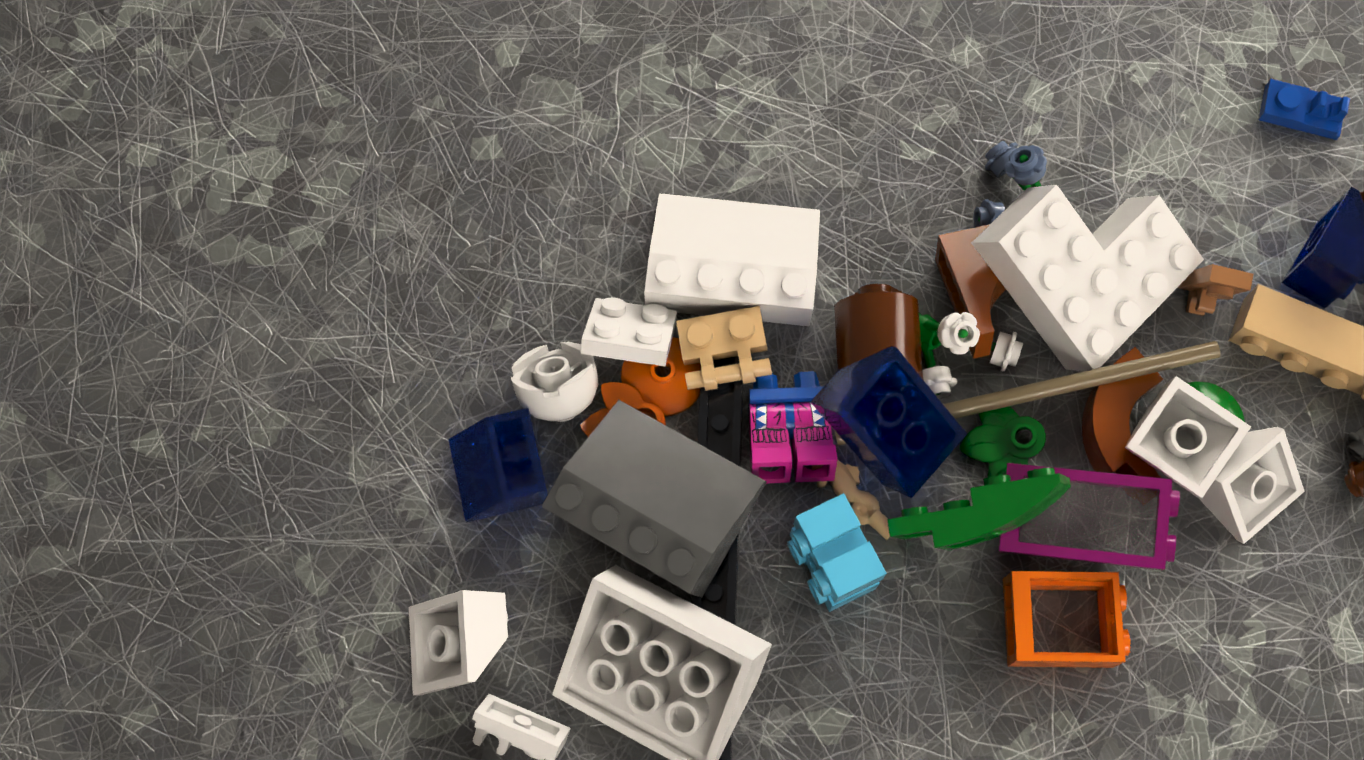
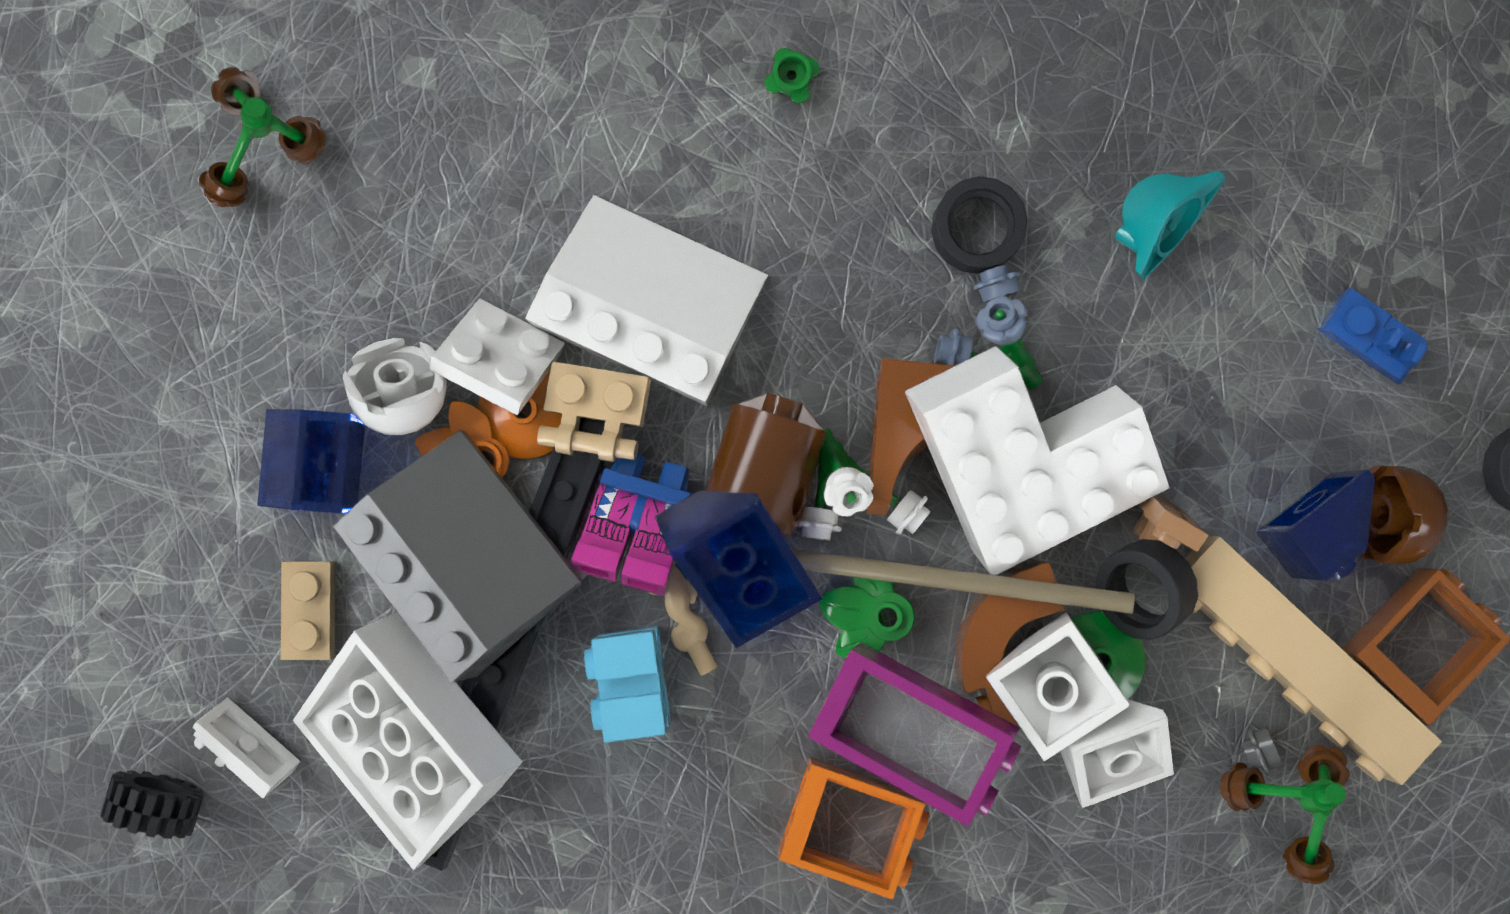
camera: 20 degrees right, 15 degrees up
white slope [409,590,508,696] -> none
green slope [887,468,1071,551] -> none
none -> reddish brown plant [199,67,326,207]
none -> tan plate [281,561,336,660]
none -> green plate [764,48,819,103]
none -> black tyre [931,176,1028,274]
none -> black tyre [1095,539,1198,640]
none -> teal hat [1115,171,1226,281]

